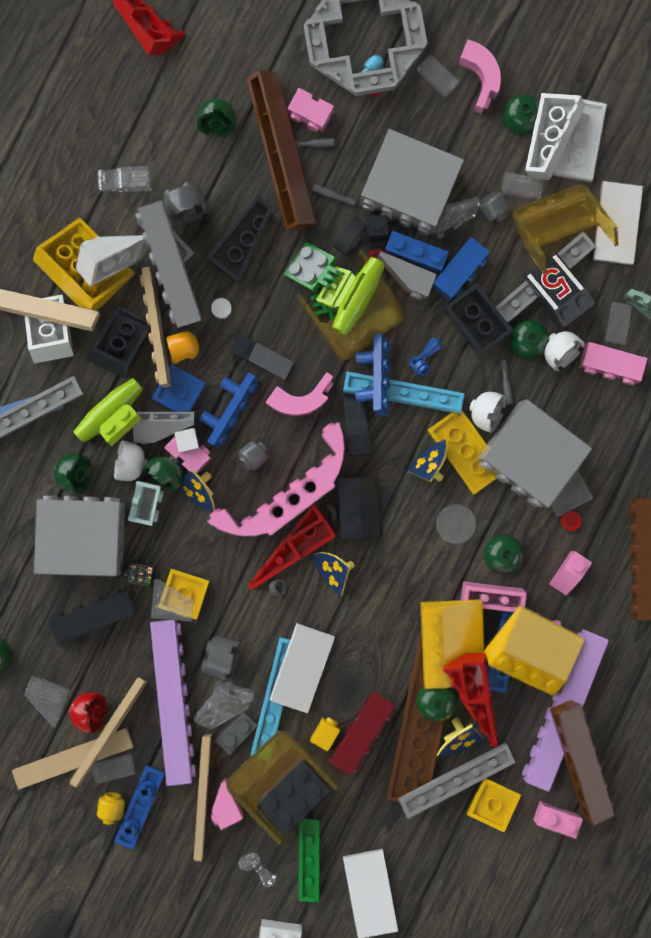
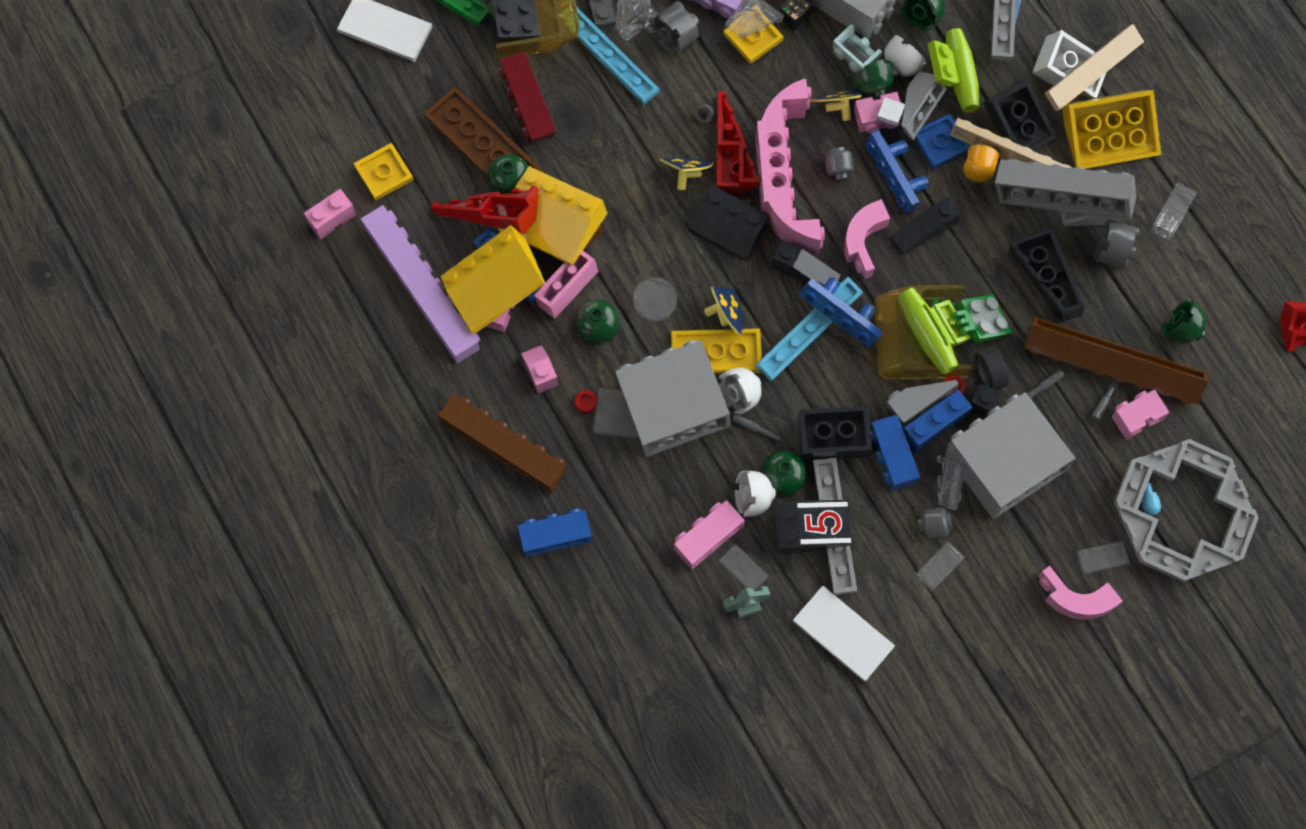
camera: 125 degrees right, 15 degrees down
white slope [76,235,144,287] -> none
white tile [211,298,232,319] -> none
white tile [269,623,335,713] -> none
yellow brick [310,717,340,751] -> none
light grey plate [398,743,515,818] -> none
blue piece [409,338,442,376] -> none
shield [437,718,484,756] -> none
dark green cylinder [502,94,540,136] -> none
clear yellow windscreen [513,185,619,275] -> none
white wedge [525,93,585,180] -> none
reddish brown brick [550,700,615,826] -> none
white tile [553,100,607,182] -> none

